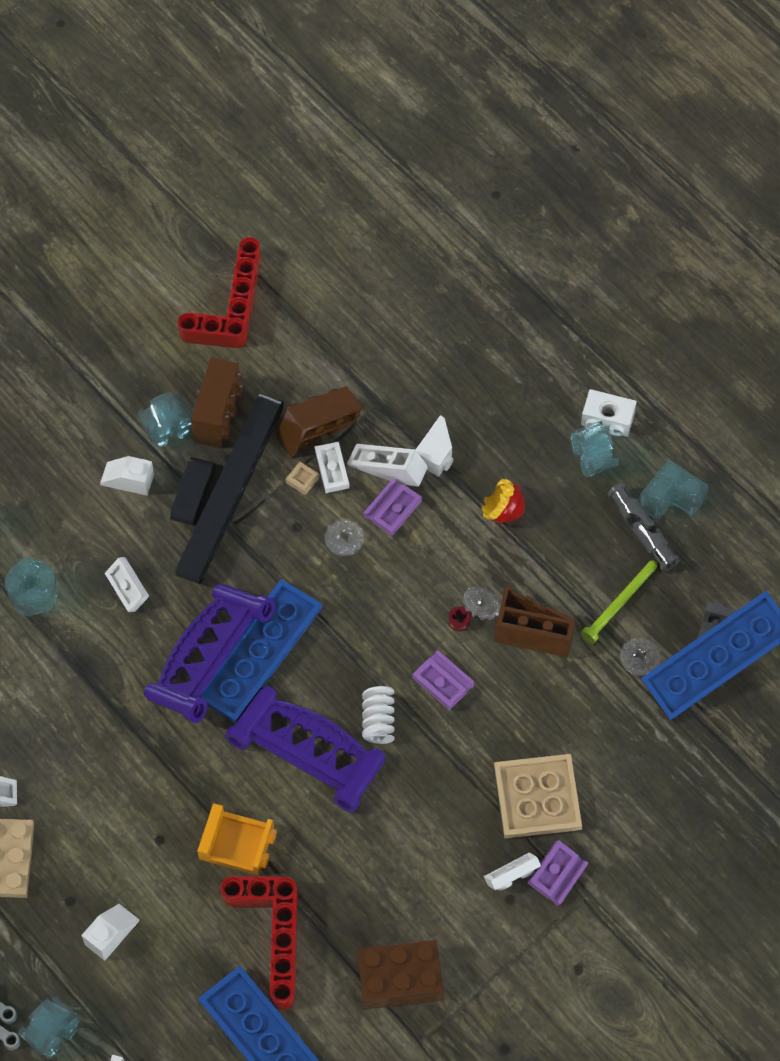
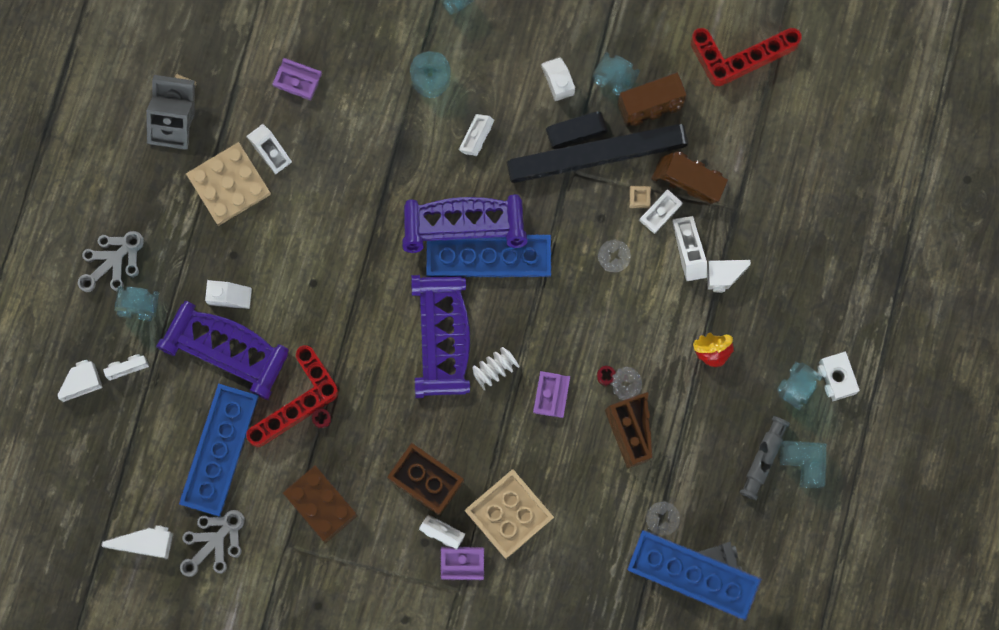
camera: 55 degrees right, 15 degrees up
light orange panel [197,803,277,876] -> none
medium lavender plate [364,478,422,536] -> none
lime bar [581,560,658,644] -> none
none -> dark purple piece [156,301,289,400]
none -> dark red bush [312,409,331,428]
none -> reddish brown brick [387,443,464,516]

